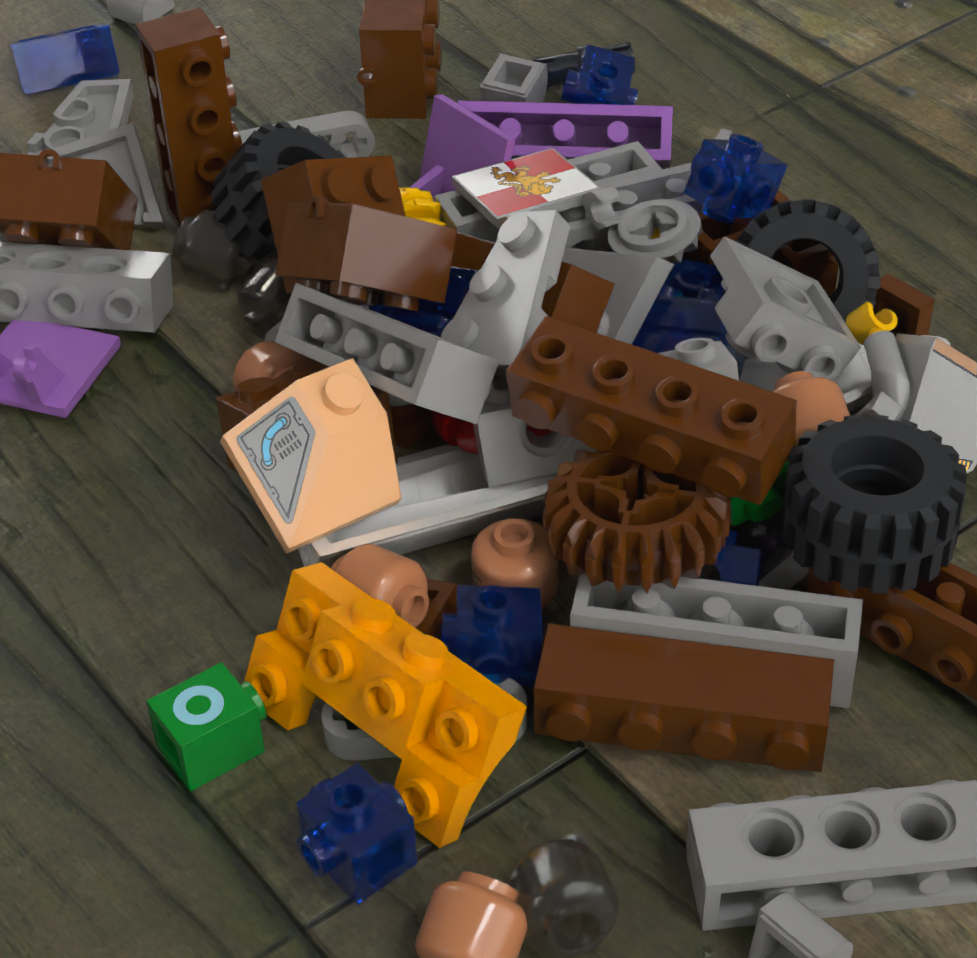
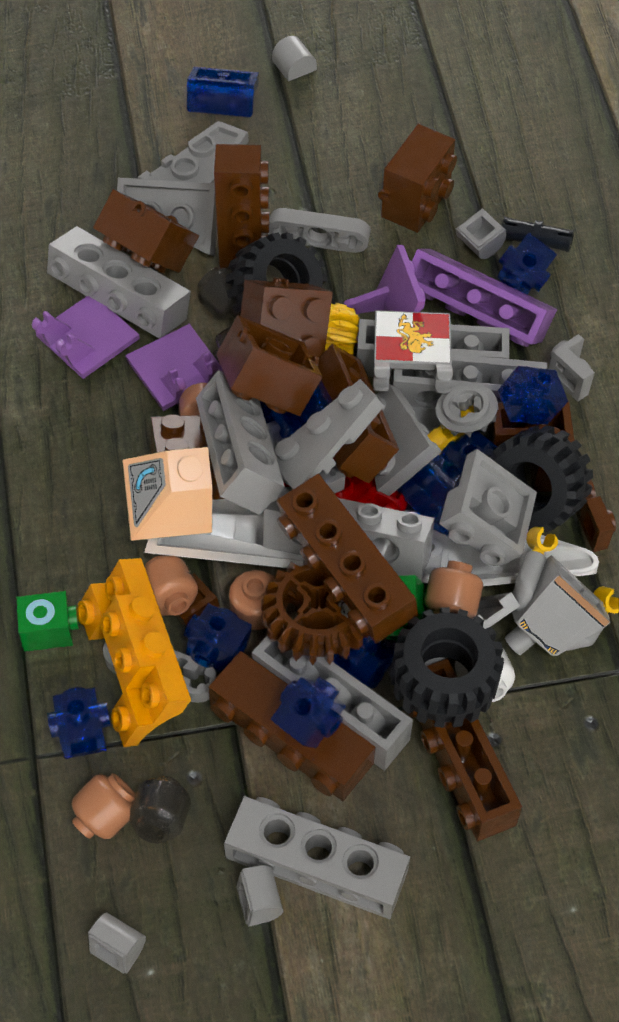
camera: 25 degrees right, 15 degrees up
none -> medium lavender plate [126,324,222,411]
none -> clear blue brick [270,676,346,748]

